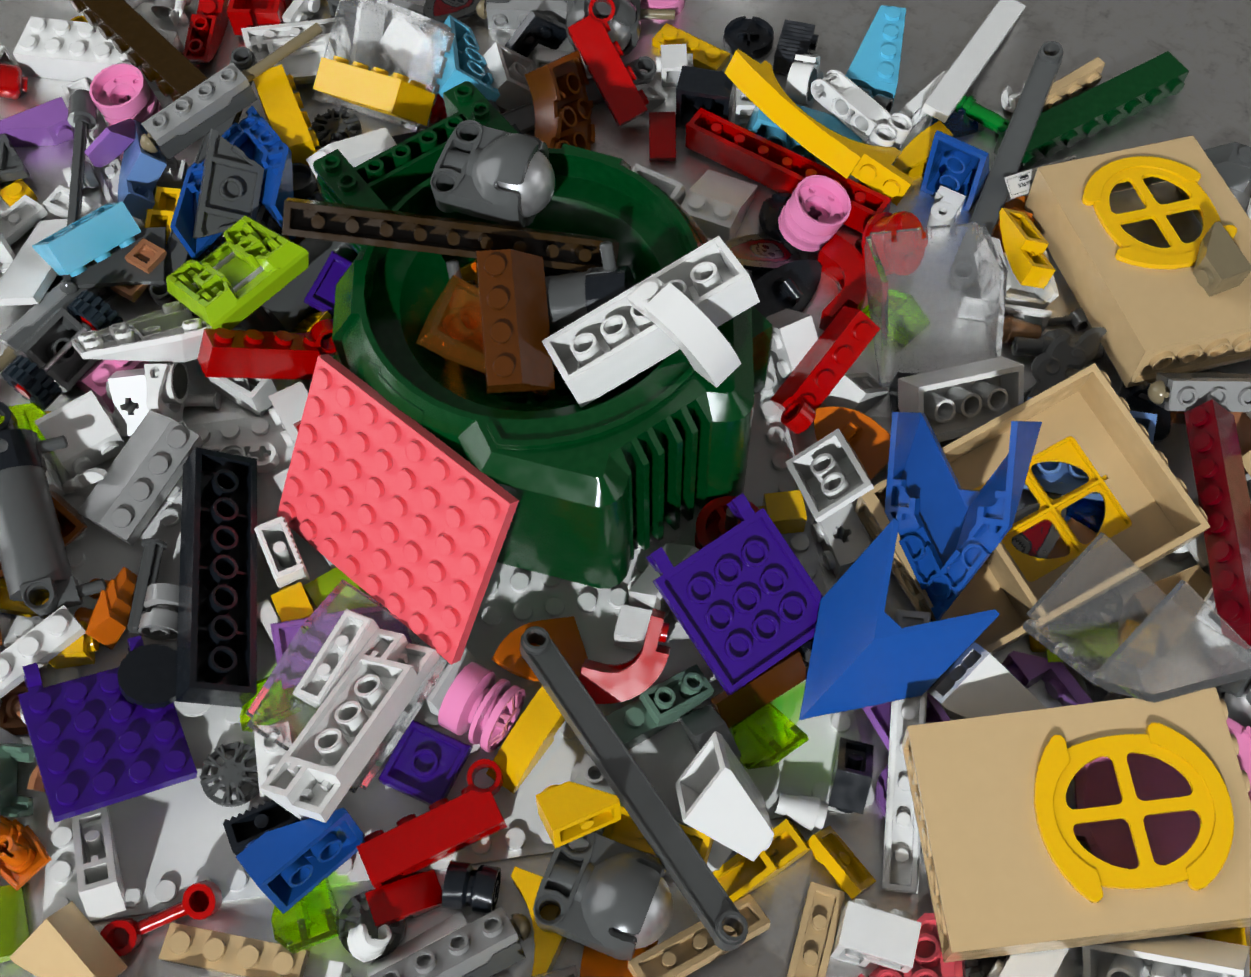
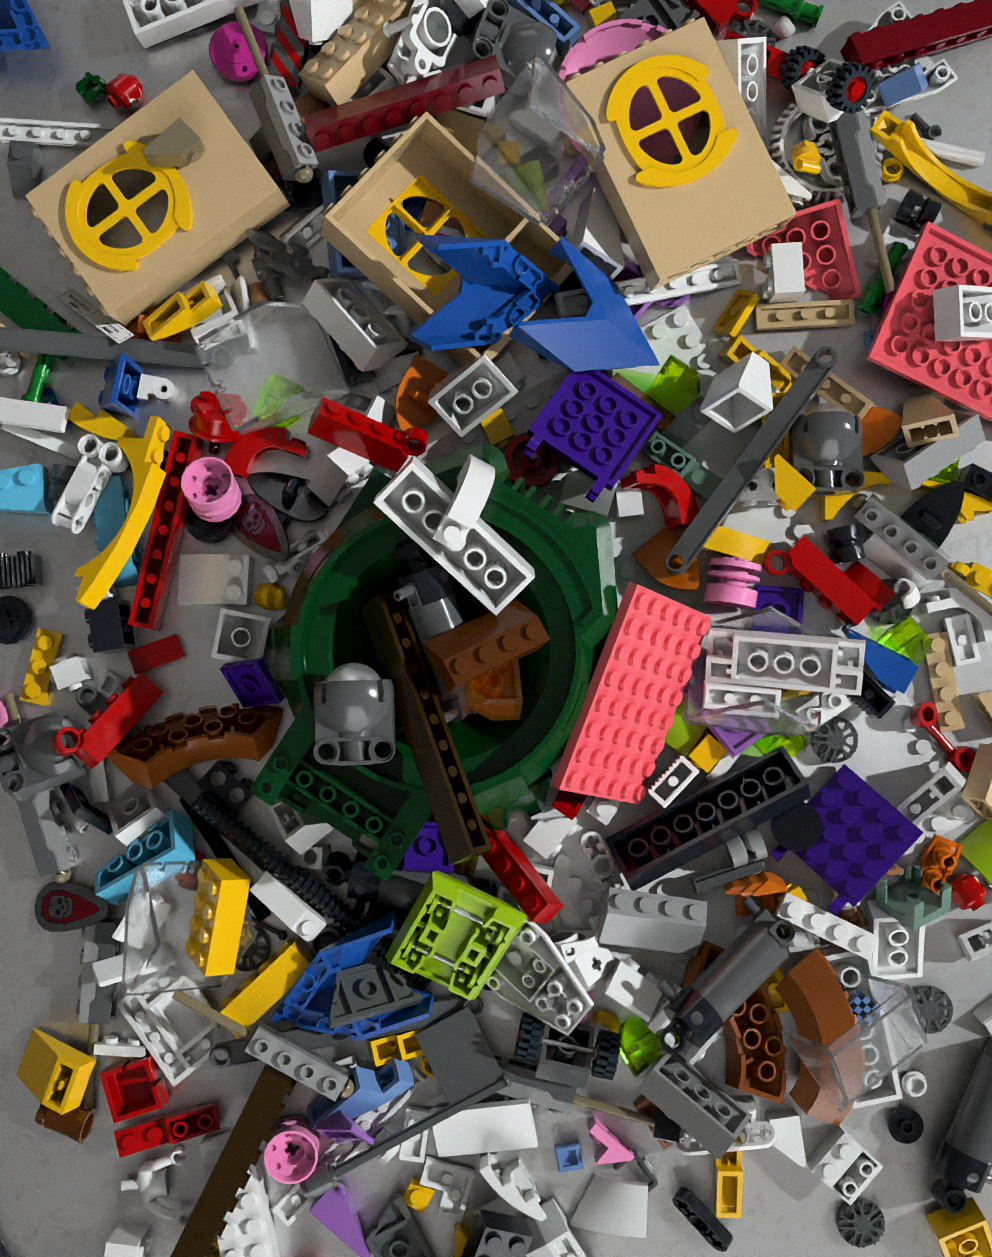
camera: 110 degrees left, 25 degrees up
medium azure slope [32,201,142,277] -> none
white piece [62,468,108,494] -> none
nougat slope [110,238,167,303] -> none
white cone [774,792,828,831] -> none
white piece [785,54,823,109] -> none
black slope [828,737,874,814] -> none

